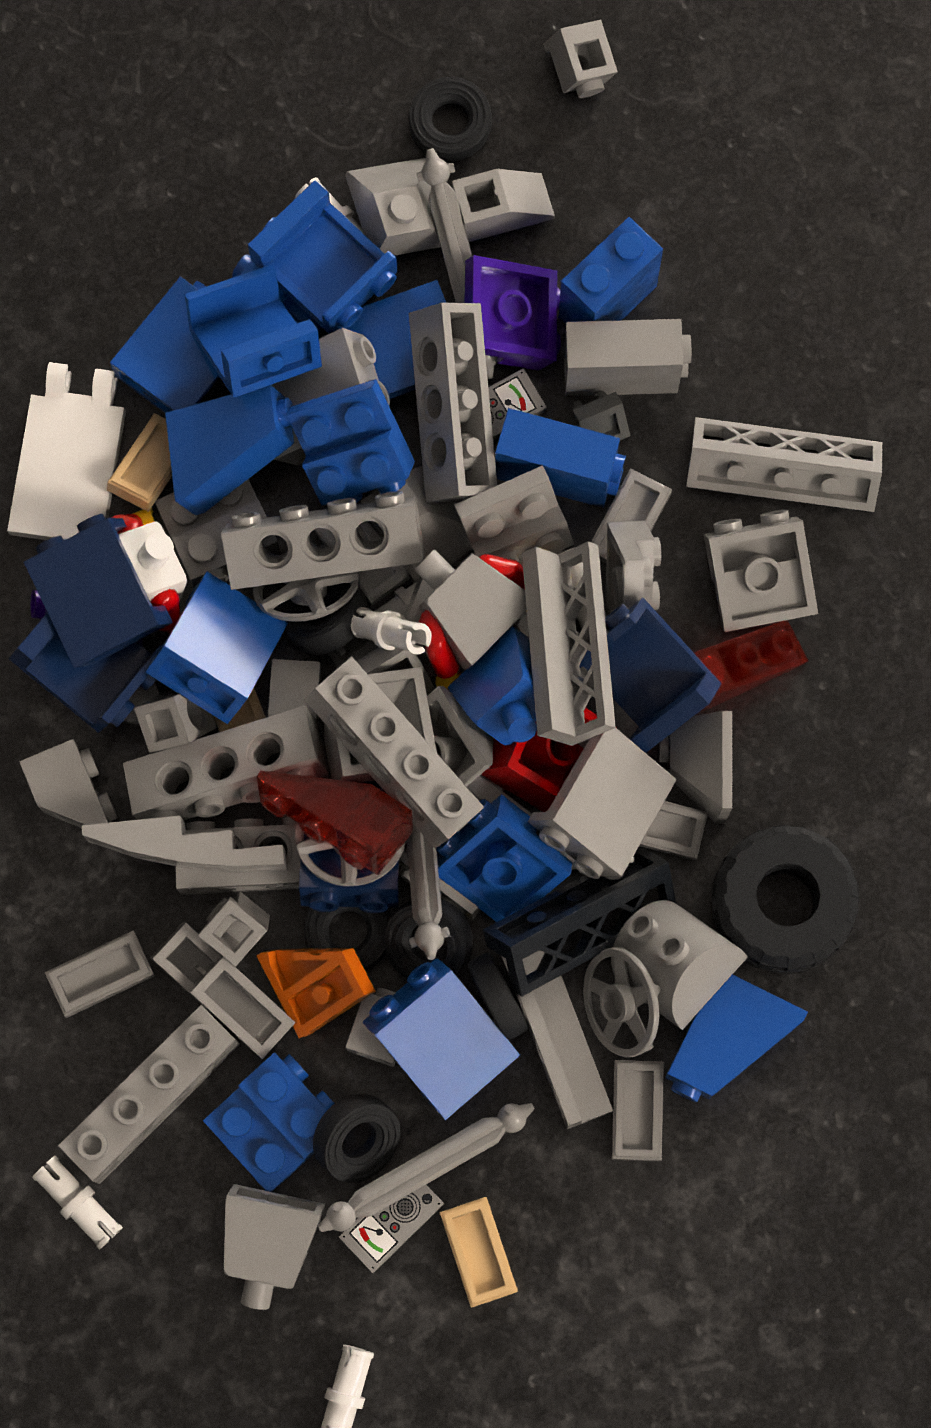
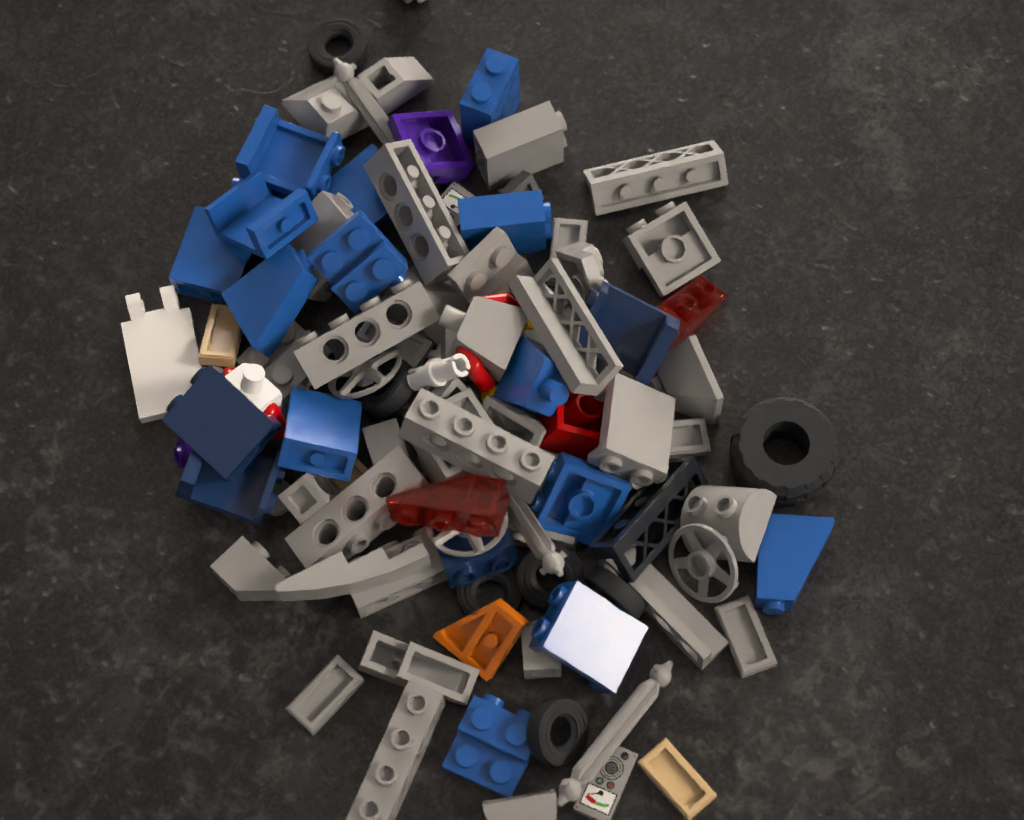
camera: 20 degrees left, 10 degrees down
light grey brick [198,891,270,966] -> none

